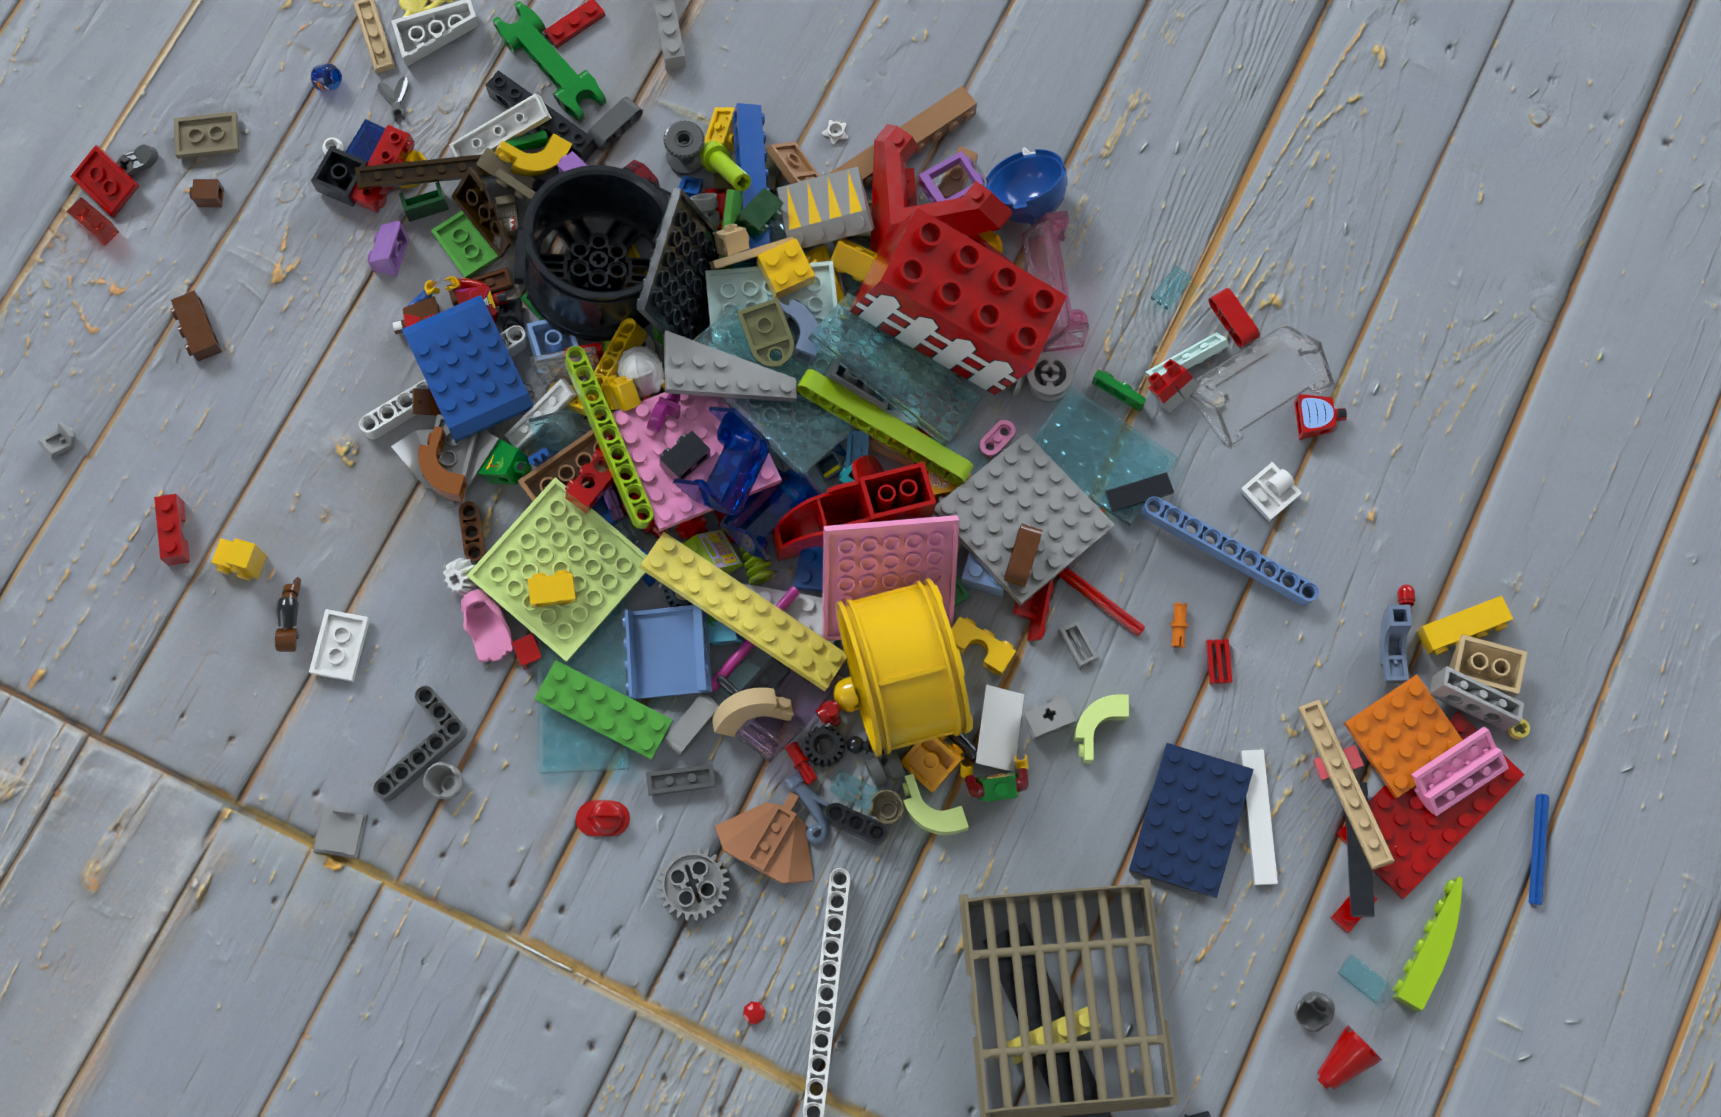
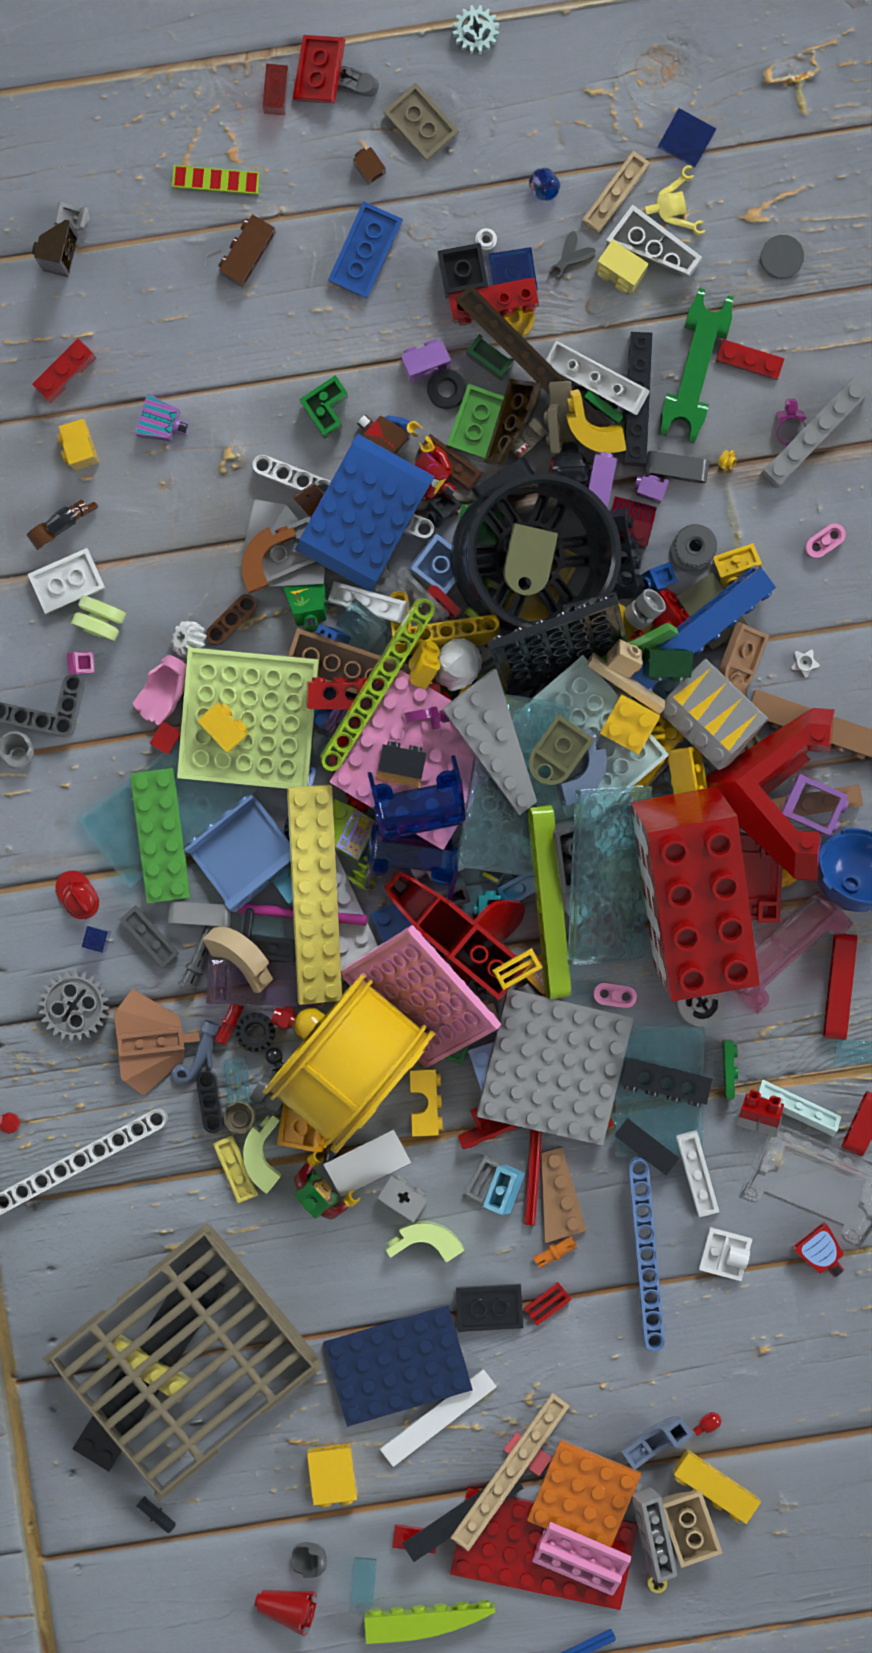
camera: 60 degrees right, 15 degrees up
lime piece [699,141,751,192] -> none
reddish brown beam [1003,523,1043,588] -> none
none -> dark brown slope [32,220,78,277]
none -> dark pink slope [67,651,95,675]
none -> yellowish green wheel [71,595,127,641]
none -> clear blue brick [82,925,111,953]
none -> torso [135,394,190,441]
none -> tile [172,165,260,196]
none -> dark grey pin [178,925,213,992]
none -> light yellow tile [213,1135,259,1204]
none -> green brick [299,375,348,439]
none -> yellow brick [307,1443,358,1508]
none -> blue plate [328,201,403,299]
none -> clear yellow tile [375,771,421,788]
none -> black tyre [427,369,466,409]
none -> light aqua gear [453,5,499,54]
none -> black plate [456,1283,524,1332]
none -> medium azure brick [483,1165,525,1215]
none -> yellow tile [492,948,543,990]
none -> olive tile [503,524,558,595]
none -> medium nougat wing [541,1146,587,1243]
none -> light yellow brick [596,239,649,294]
none -> black brick [620,1057,713,1107]
none -> medium lavender brick [634,474,669,504]
none -> white tile [676,1130,719,1218]
none -> yellow plate [718,450,737,473]
none -> magenta piece [776,398,806,446]
none -> bright pink plate [805,524,846,559]
none -> red beam [823,932,857,1040]

